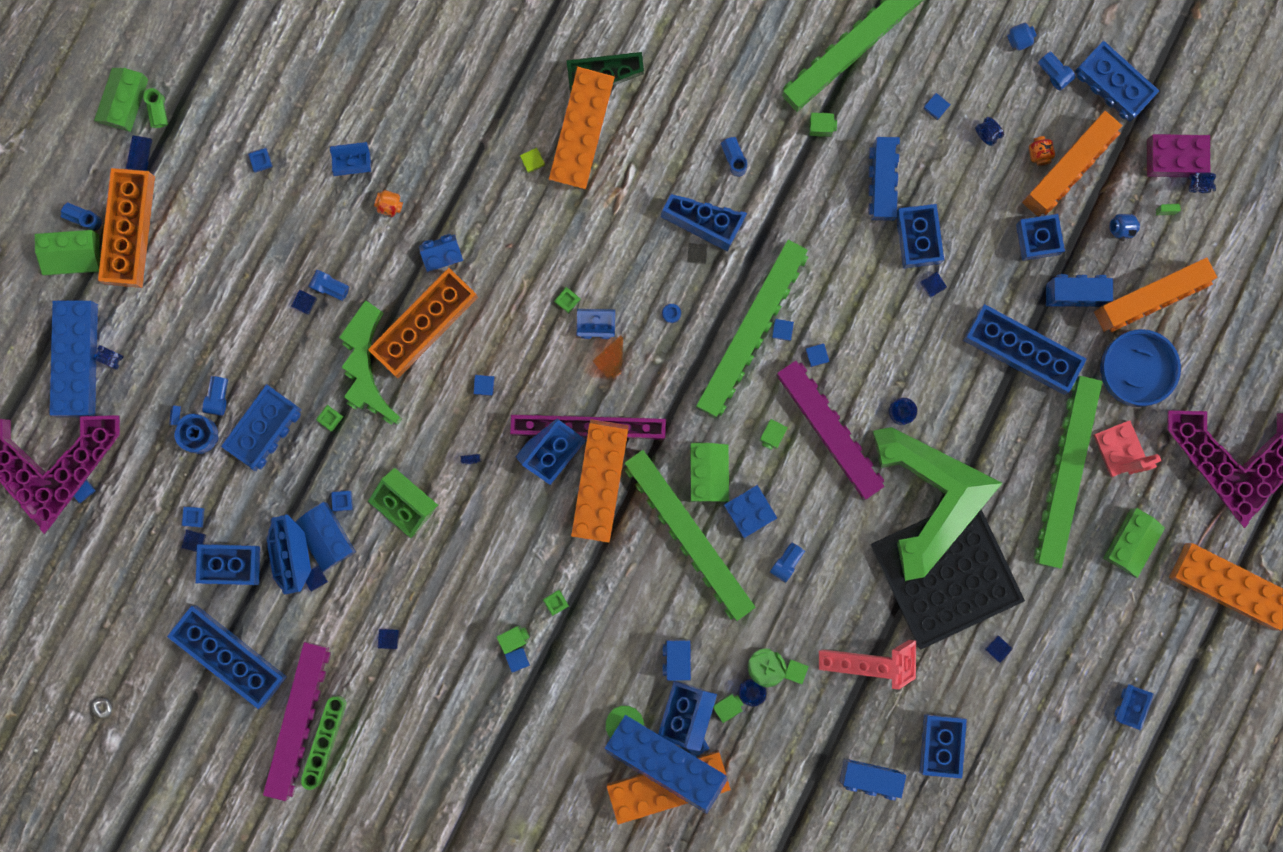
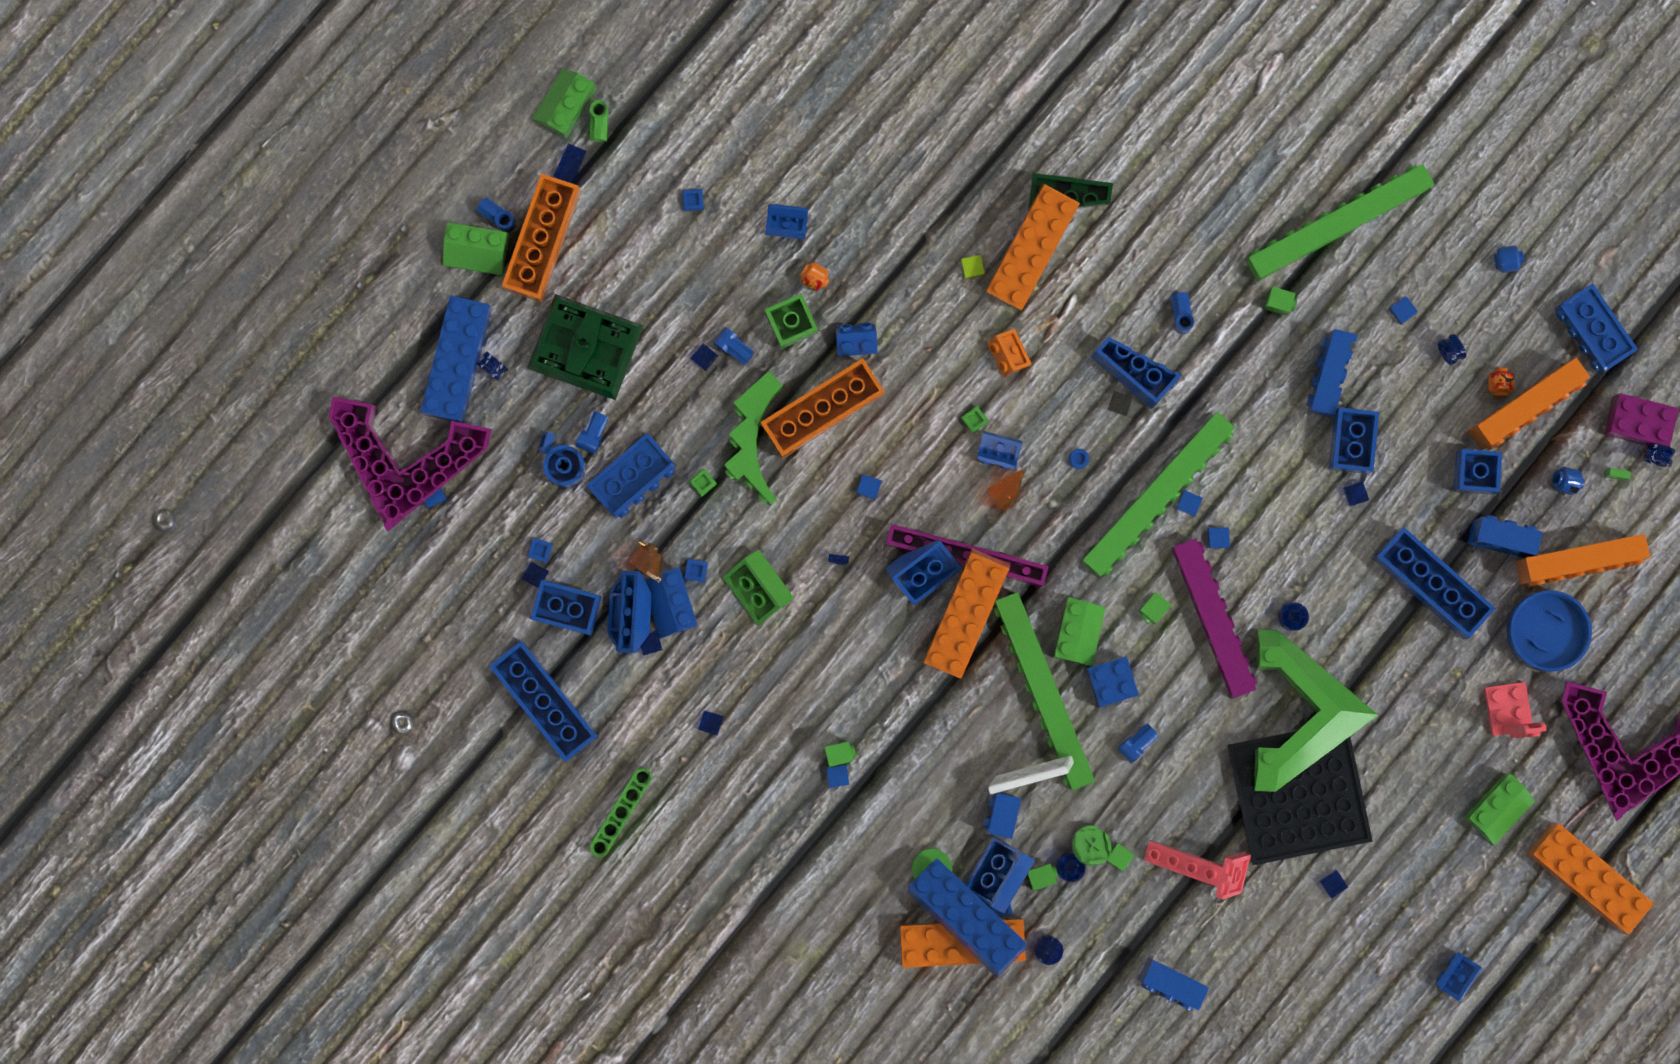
camera: 10 degrees right, 0 degrees up
magenta brick [263,642,331,801] -> none
bright green tile [543,590,569,616] -> none
blue brick [919,714,967,779] -> none
bright green brick [1033,376,1103,569] -> none
blue piece [1038,51,1076,91] -> none
none -> dark green piece [527,294,644,400]
none -> clear orange slope [626,542,663,583]
none -> bright green brick [765,293,818,350]
none -> orange bracket [987,328,1032,378]
none -> white tile [988,756,1074,794]
none -> clear blue wheel [1034,935,1064,965]

